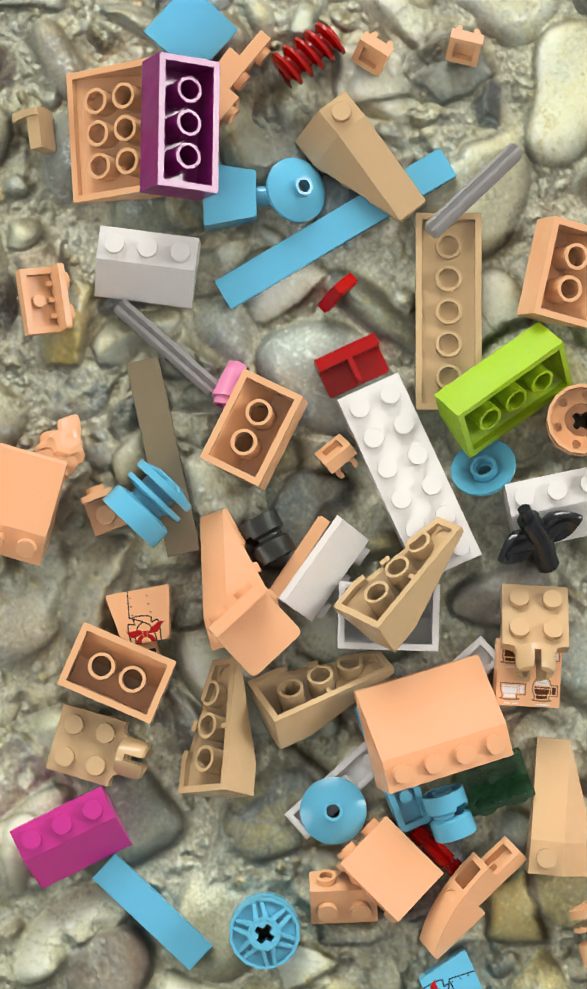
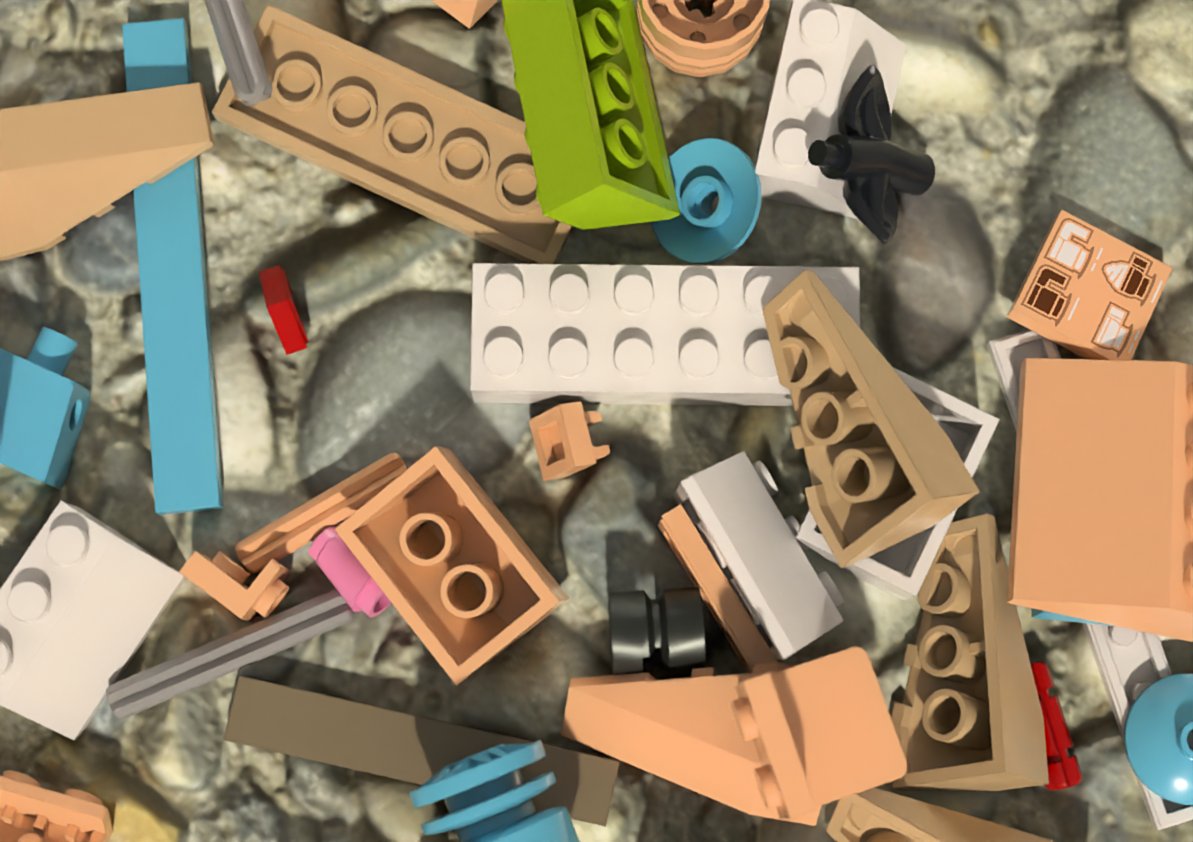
camera: 70 degrees left, 5 degrees down
medium azure dish [266,158,325,223] -> none
red panel [314,332,389,398] -> none
tan plate [500,584,569,681] -> none
none -> light nougat bracket [179,551,291,622]
none -> light nougat axle [235,453,408,574]
none -> red axle [1030,661,1083,790]

